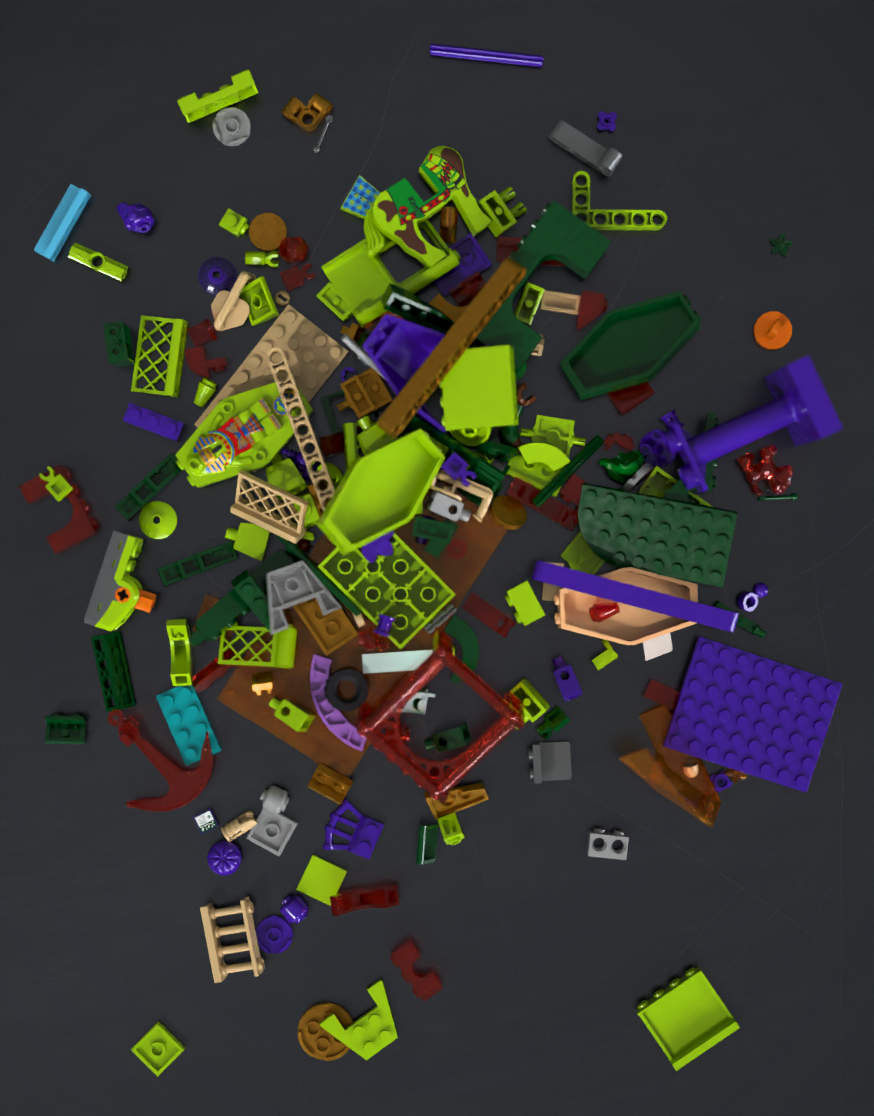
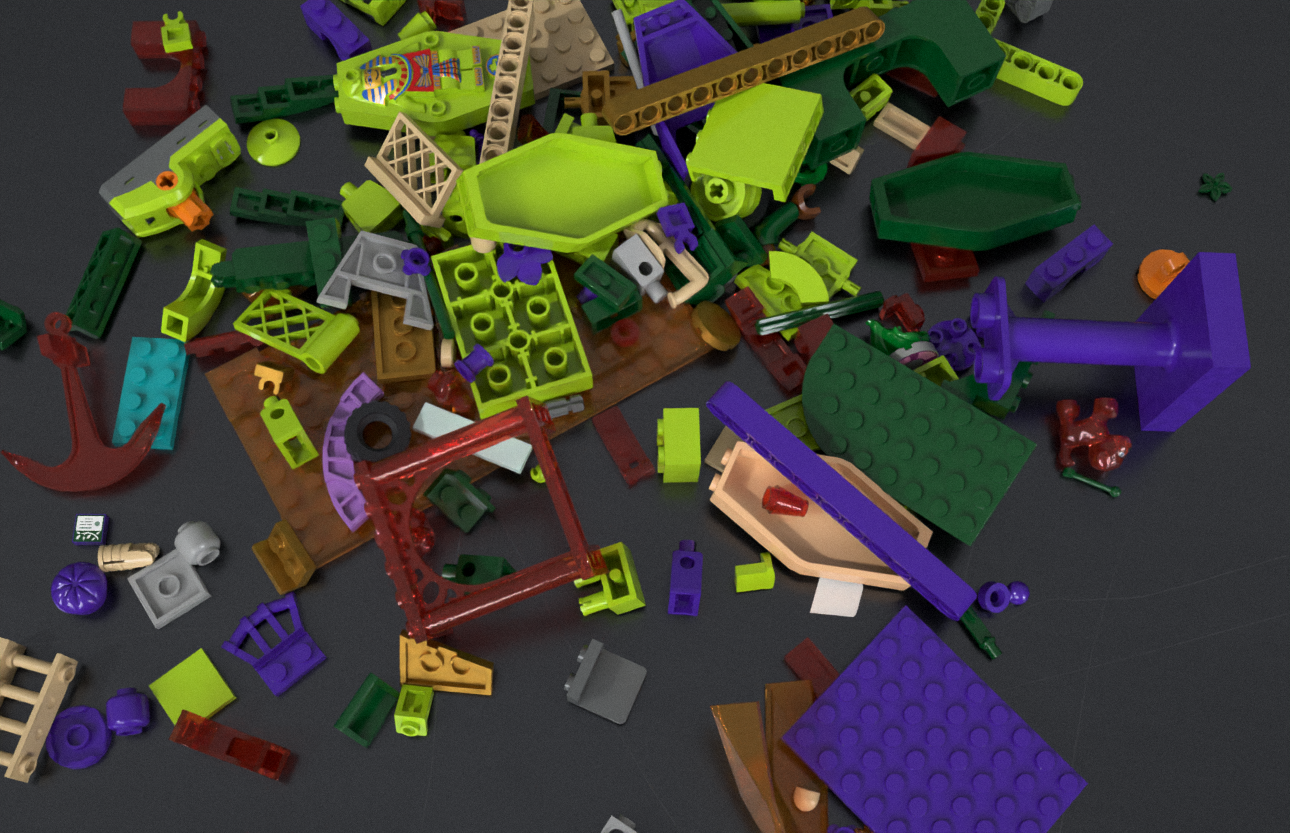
camera: 20 degrees right, 20 degrees down
dark green arch [444,614,479,684] -> none
dark green plate [536,705,570,740] -> none
none -> dark purple plate [401,247,431,276]
none -> dark purple arch [1025,225,1113,303]

